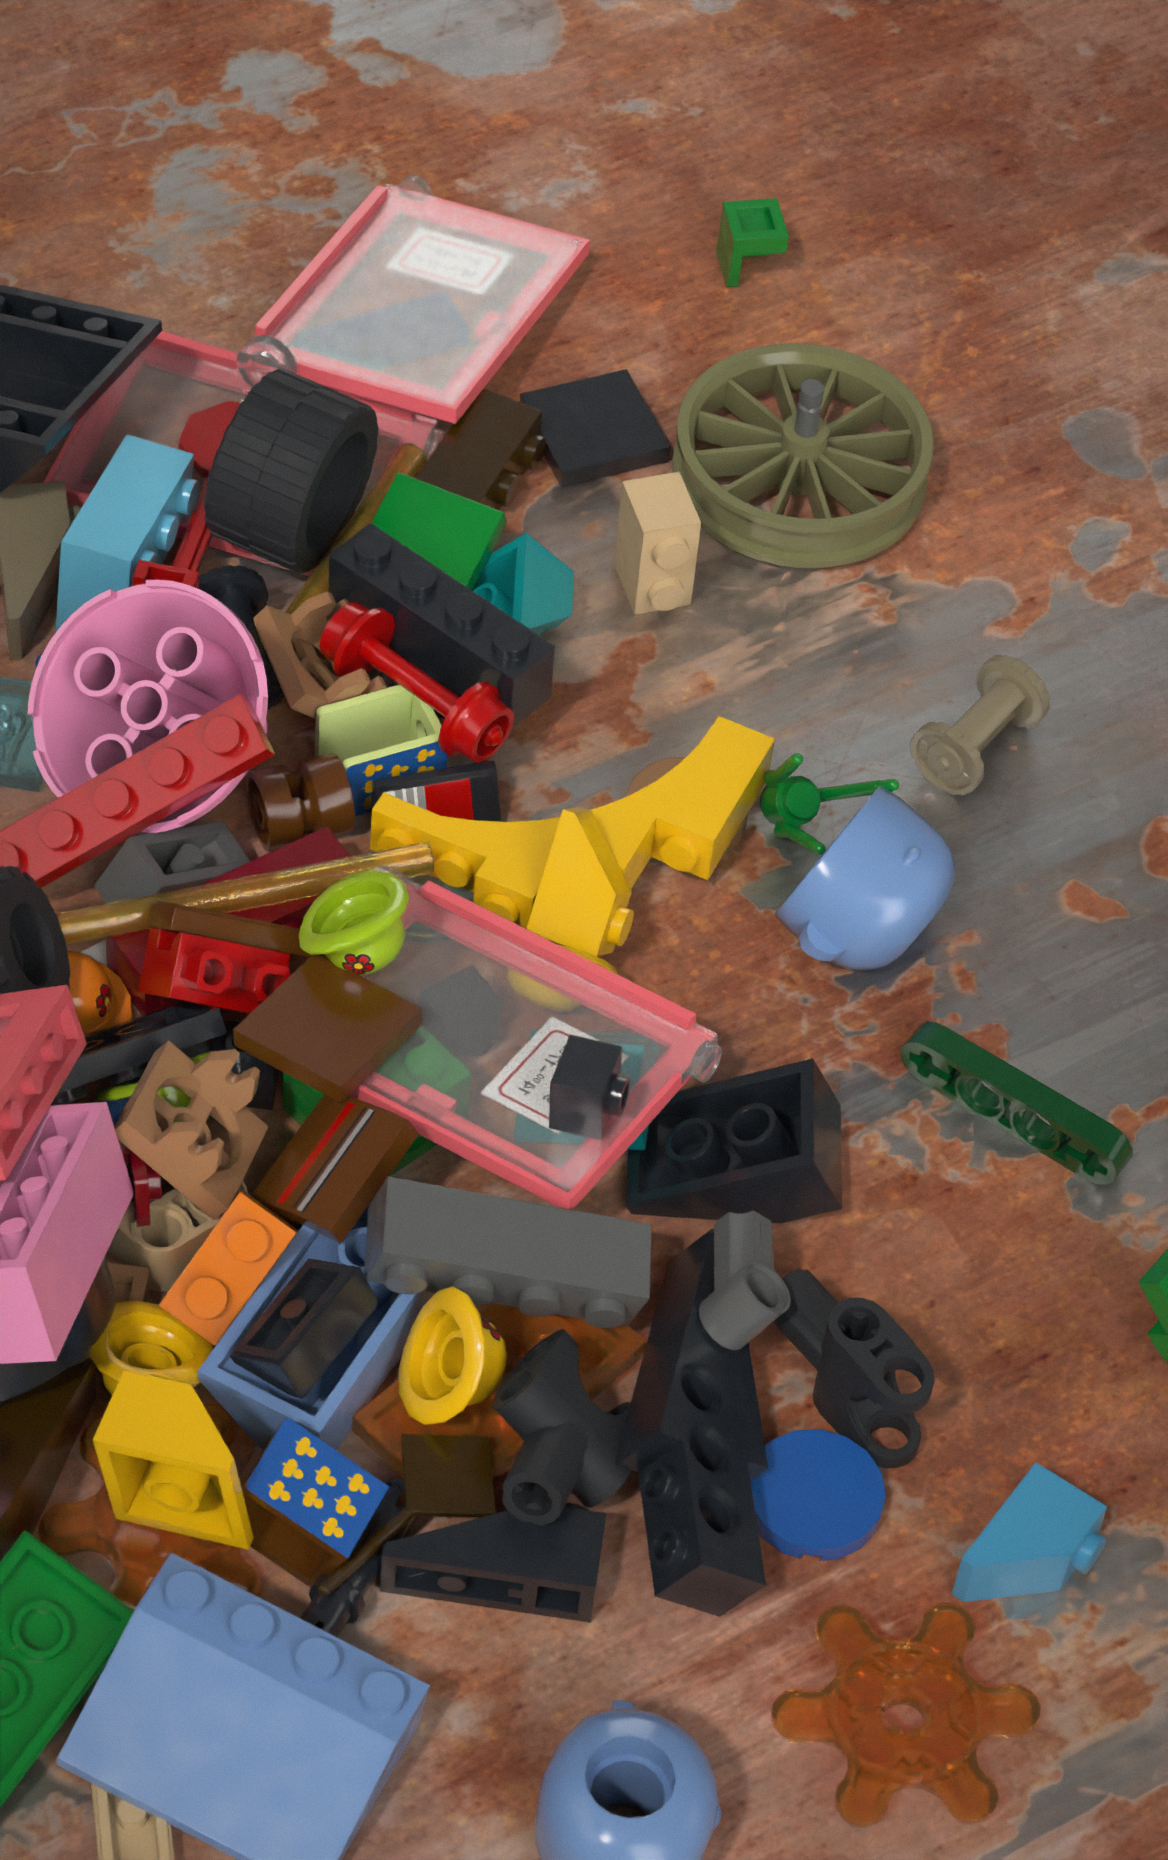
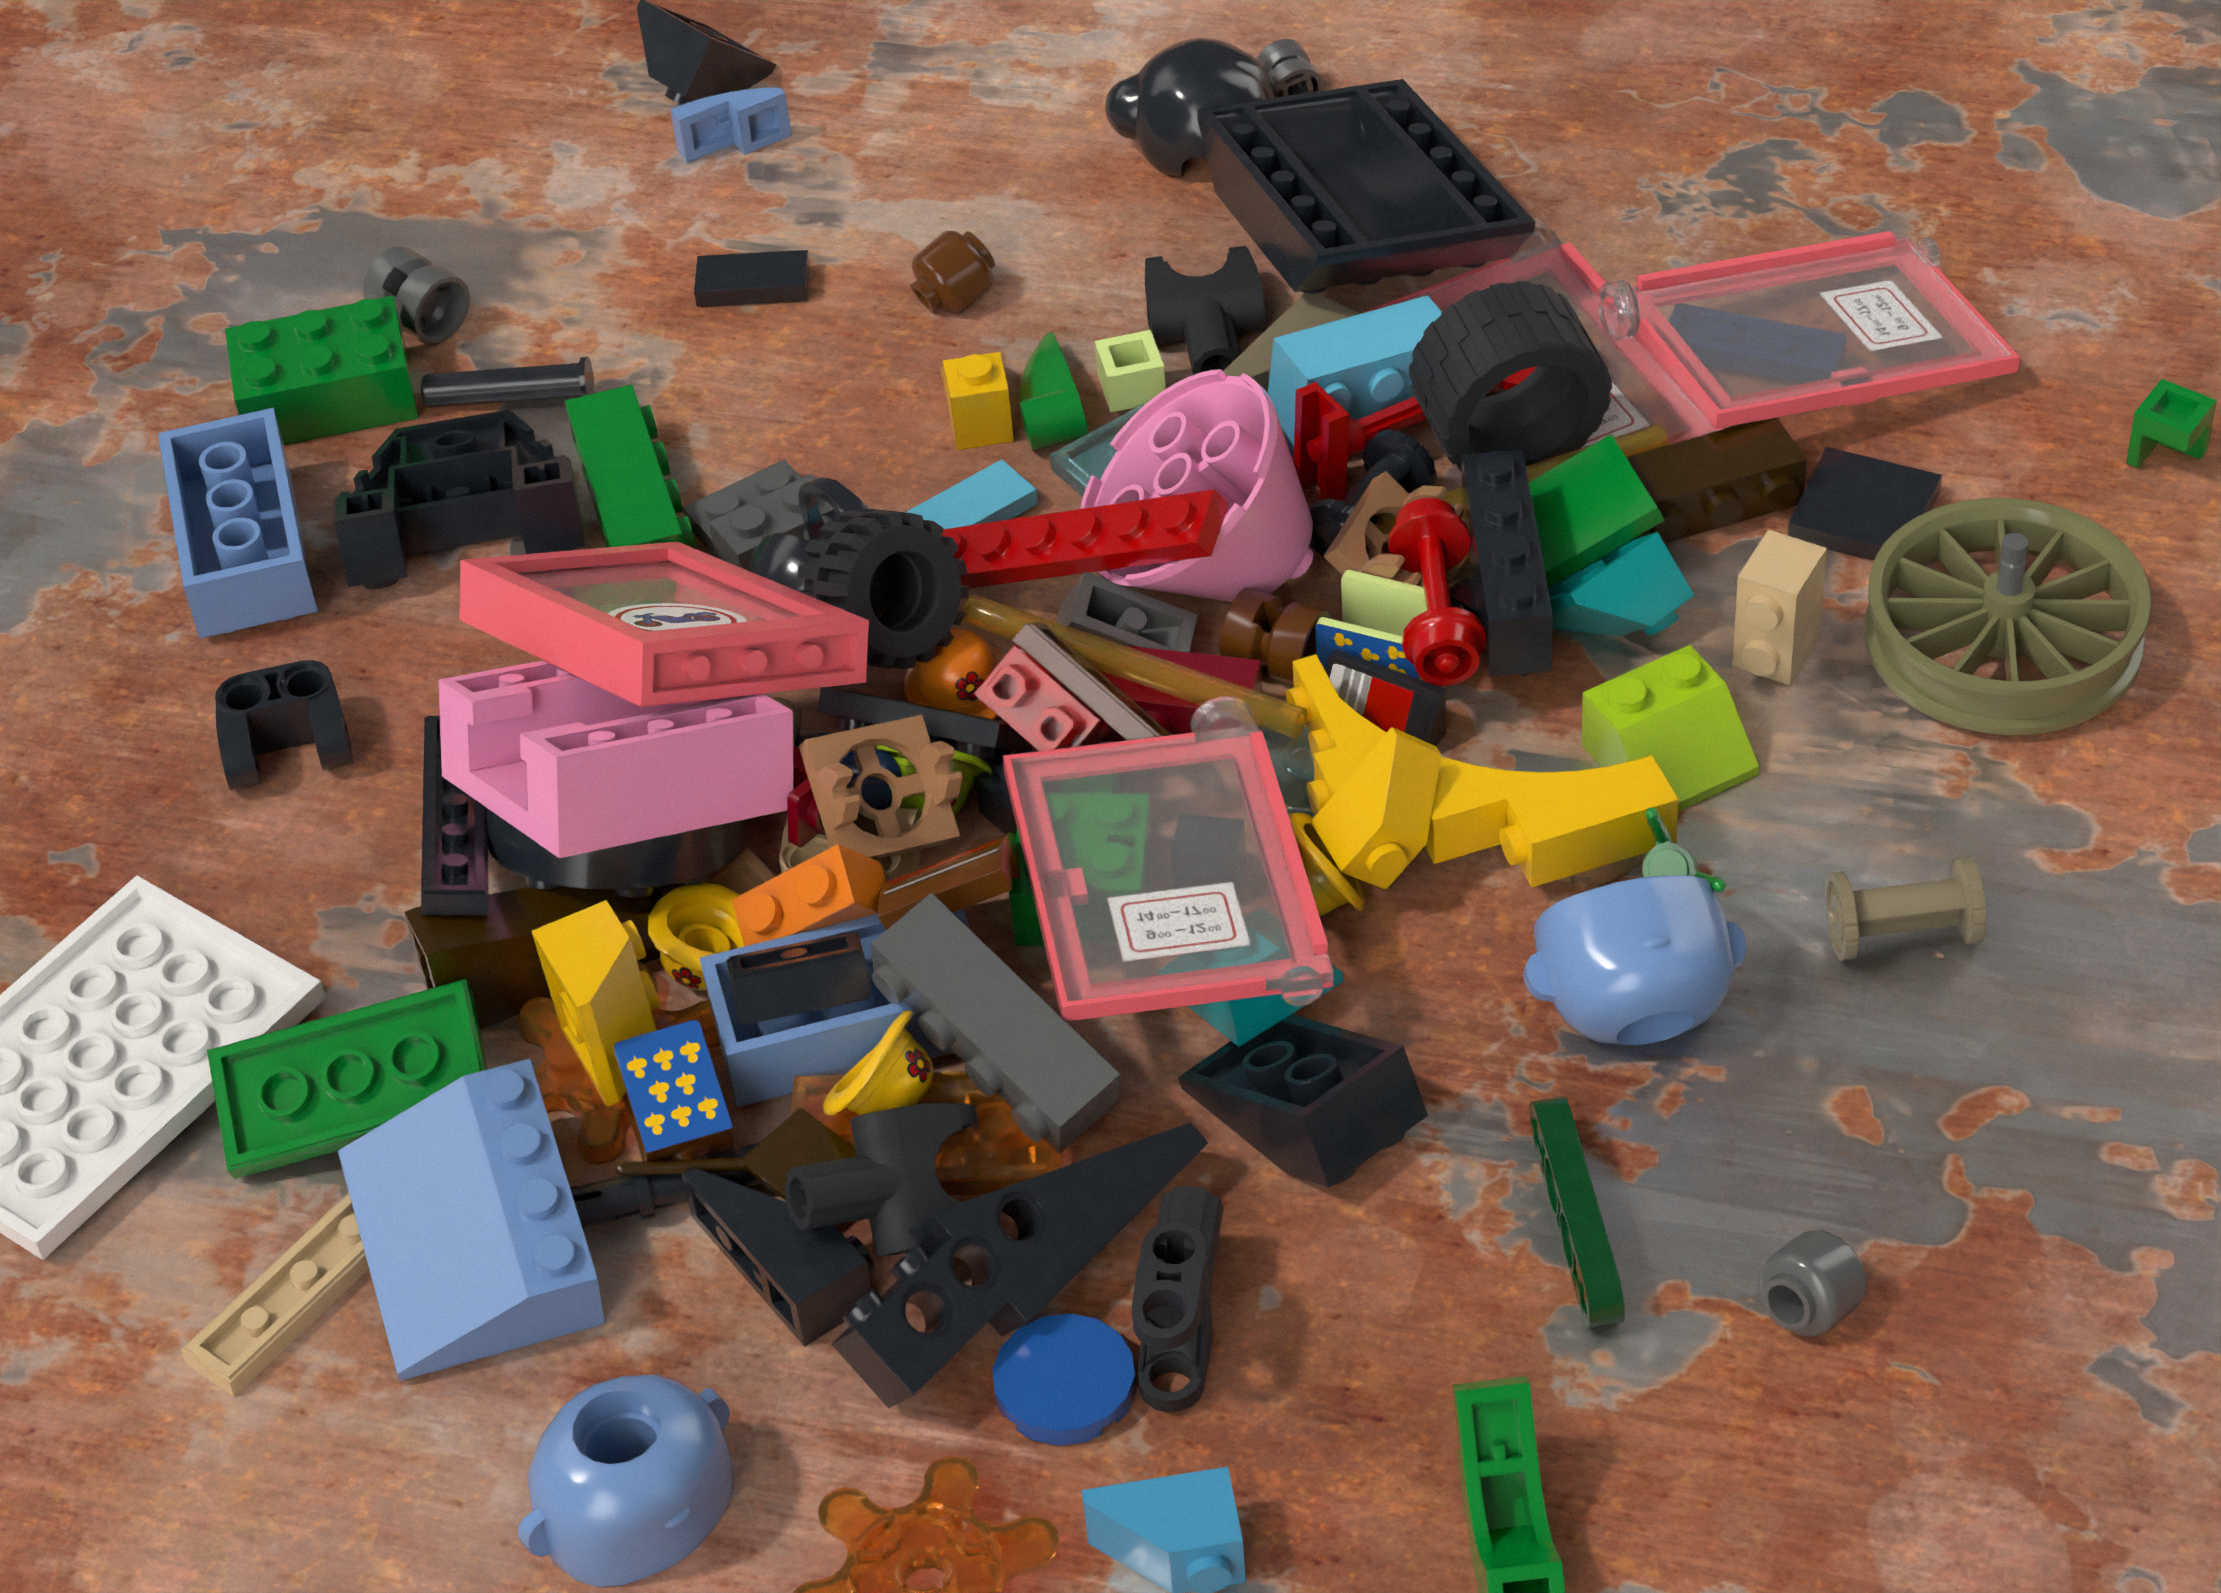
camera: 55 degrees right, 5 degrees down
reddish brown tile [233,954,422,1103] -> none
lime hat [299,870,410,976] -> none
black plate [549,1034,630,1141] -> none
dark grey piece [699,1210,791,1350] -> none
none -> lime slope [1581,645,1759,812]

